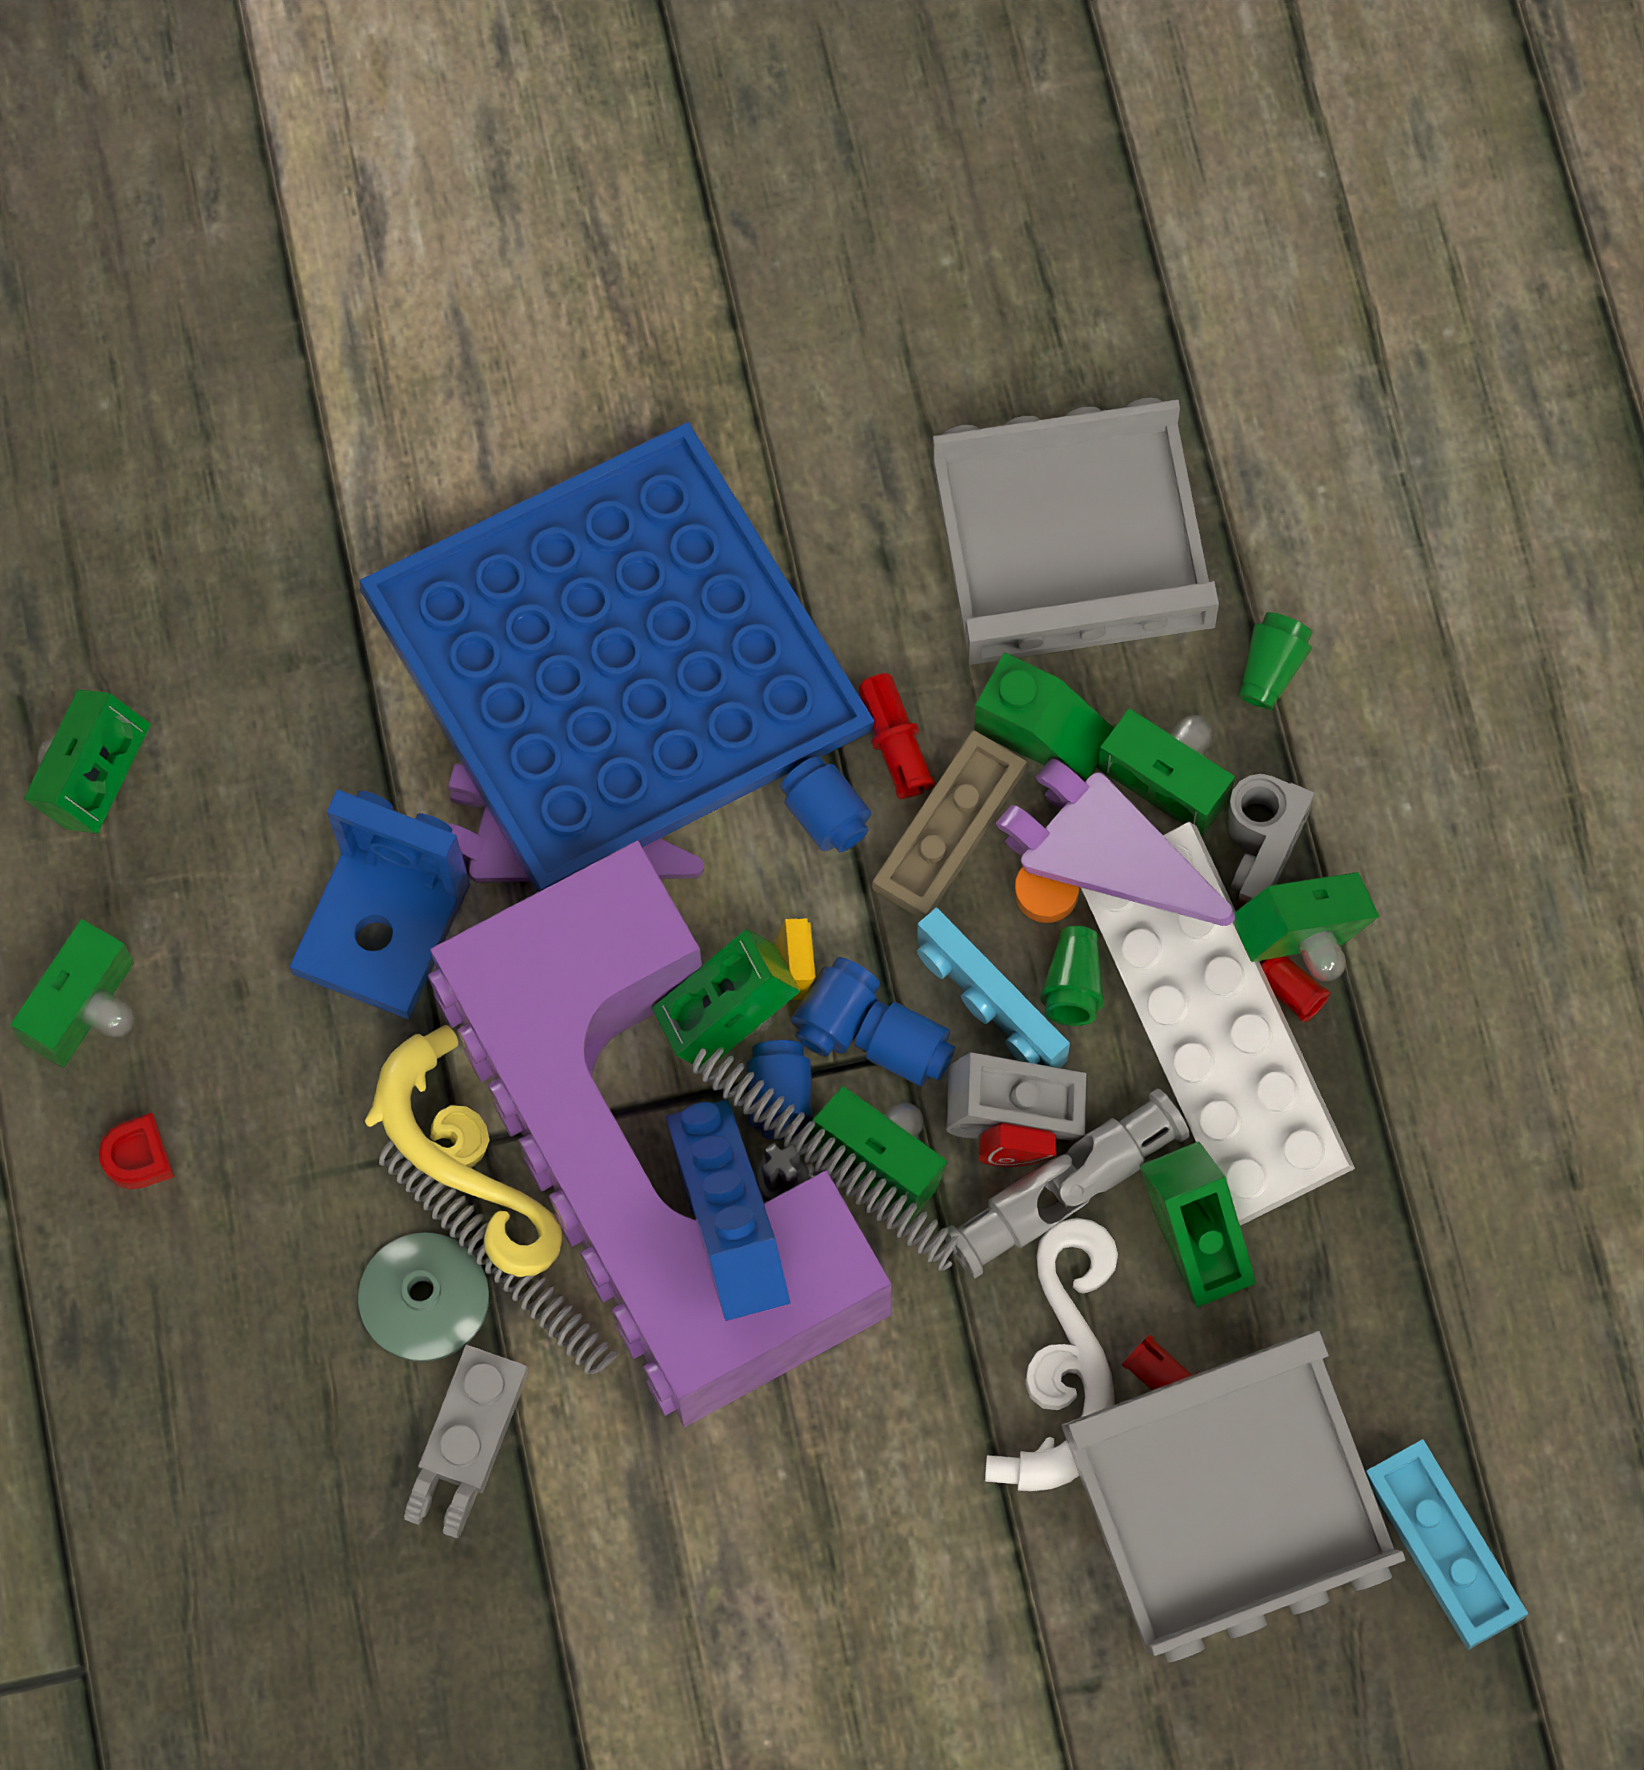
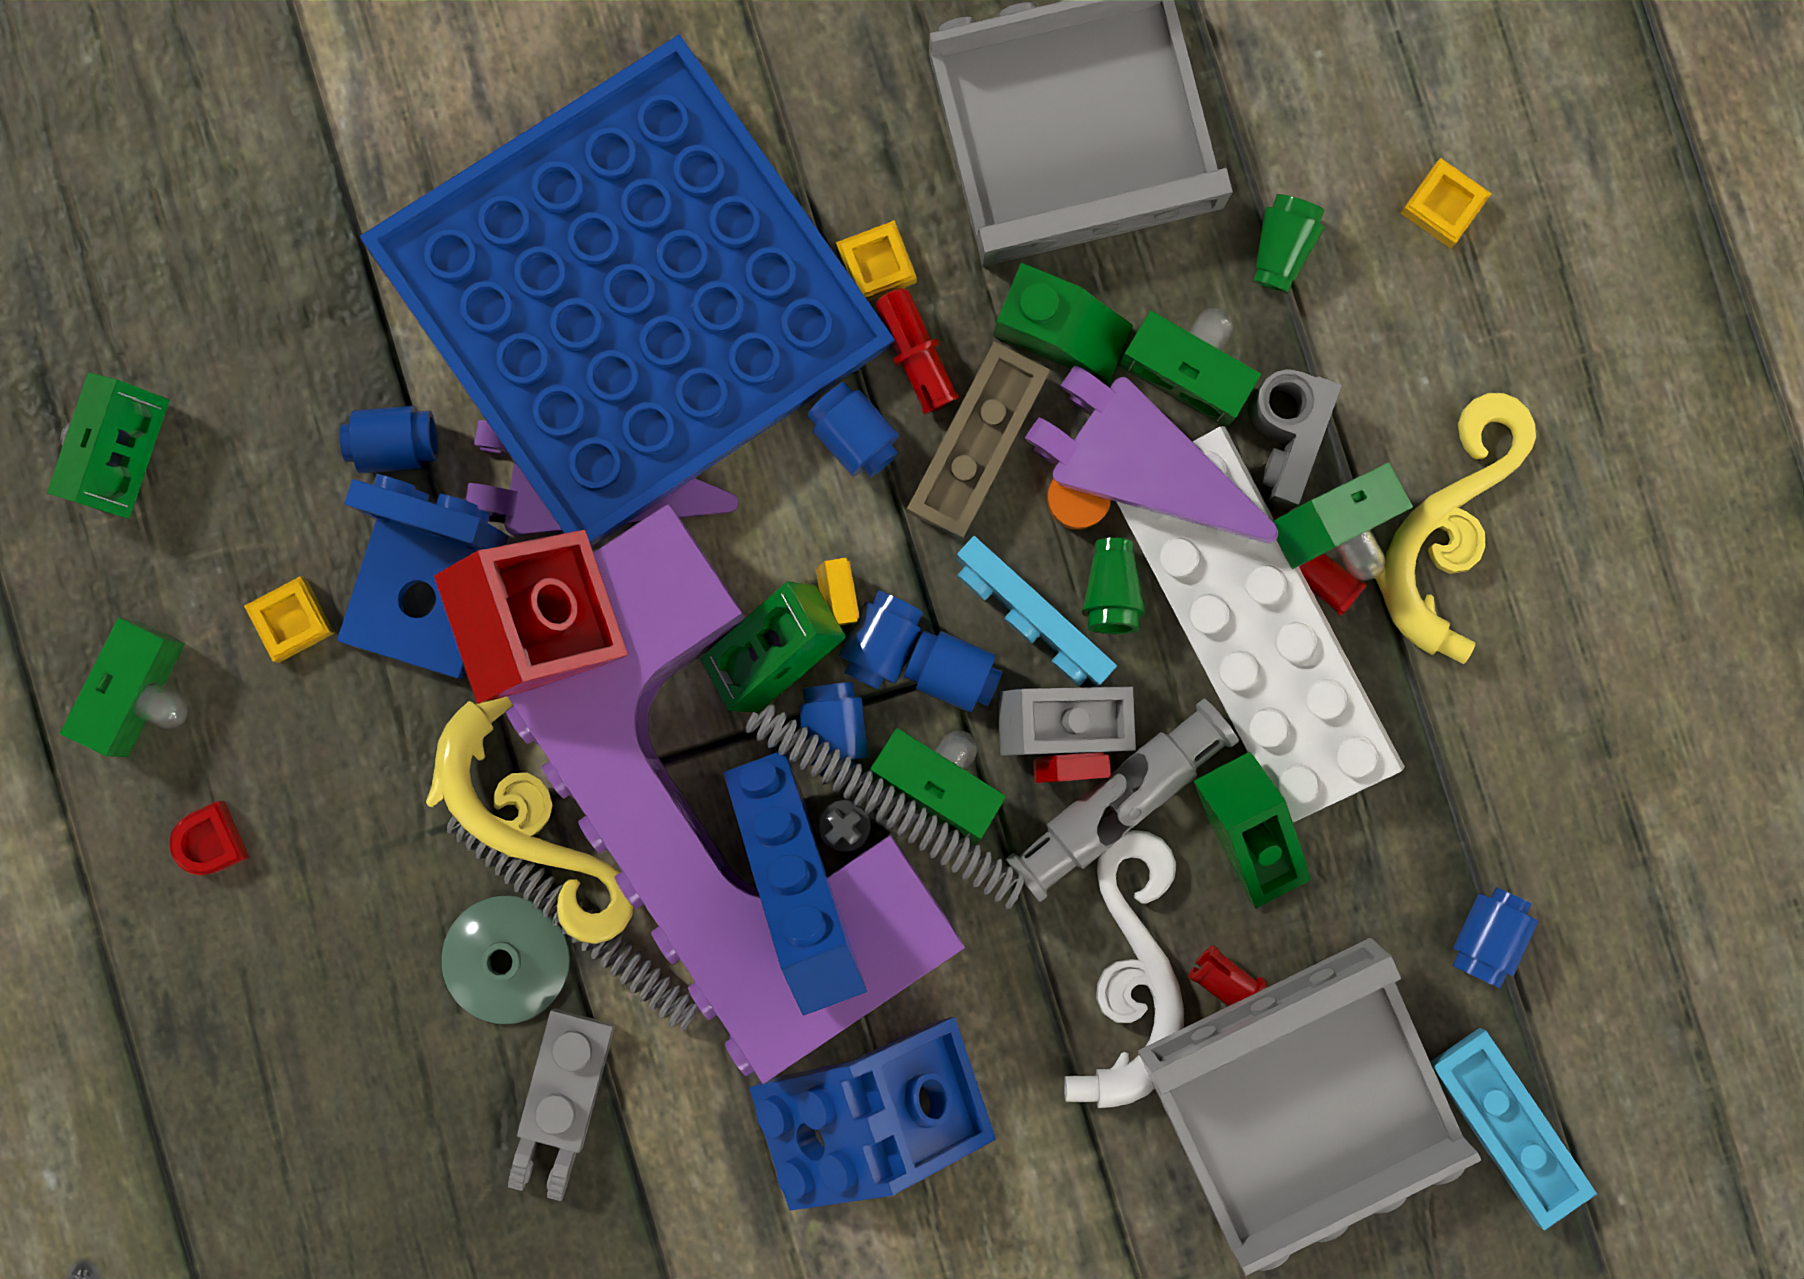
camera: 10 degrees left, 15 degrees up
none -> yellow tile [244,576,335,663]
none -> blue brick [340,405,438,474]
none -> red slope [434,530,628,704]
none -> blue bracket [749,1017,996,1211]
none -> yellow tile [836,220,917,301]
none -> light yellow plant [1367,393,1536,664]
none -> yellow tile [1400,158,1492,249]
none -> blue brick [1452,887,1539,989]

